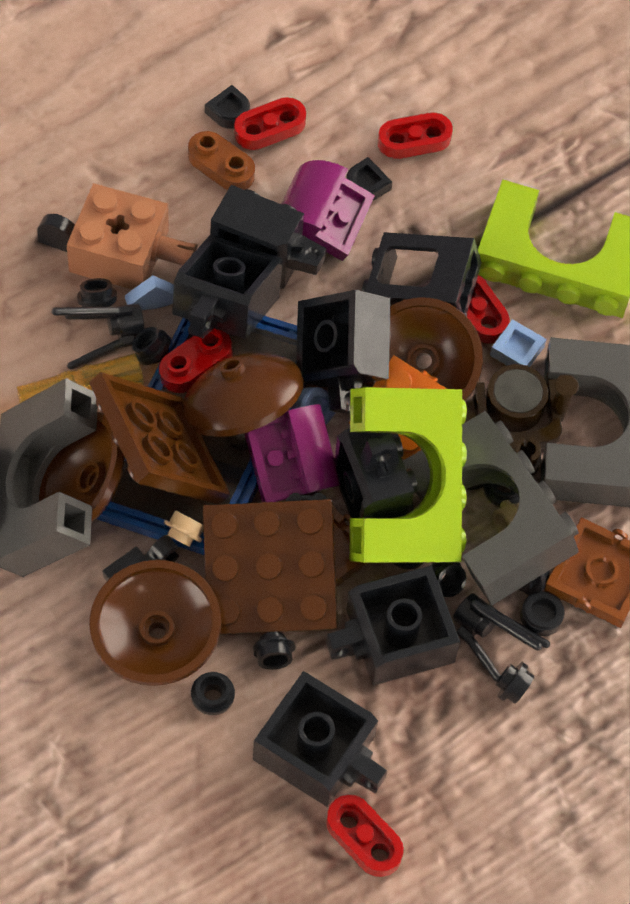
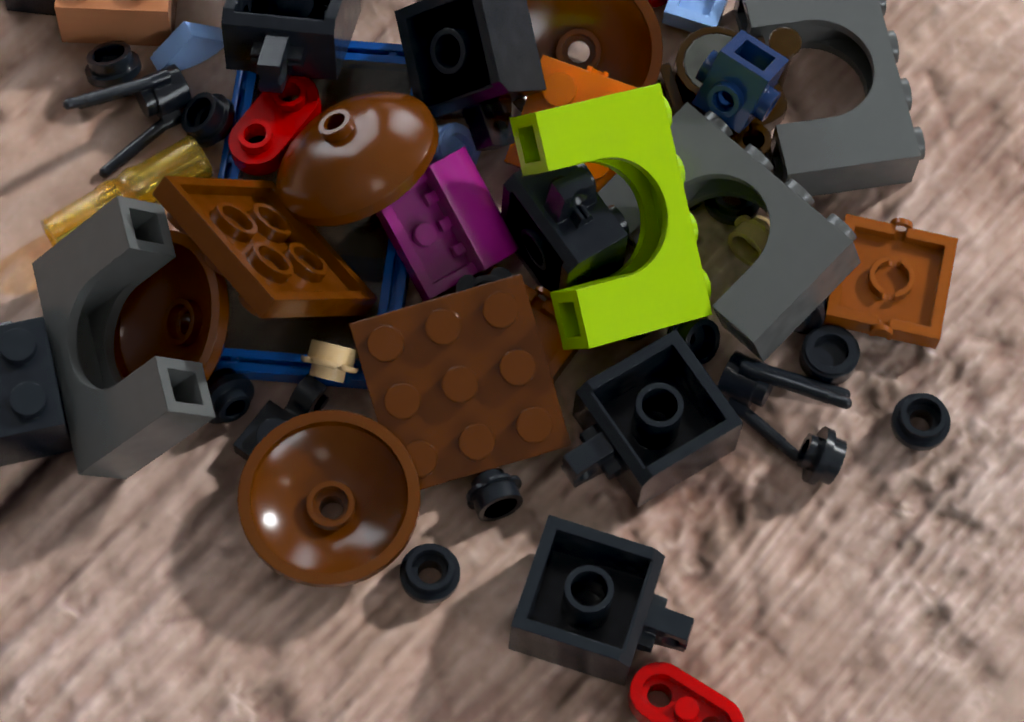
camera: 15 degrees left, 5 degrees up
none -> black plate [207,368,255,424]
none -> dark blue brick [692,29,789,134]
none -> black plate [891,393,951,451]

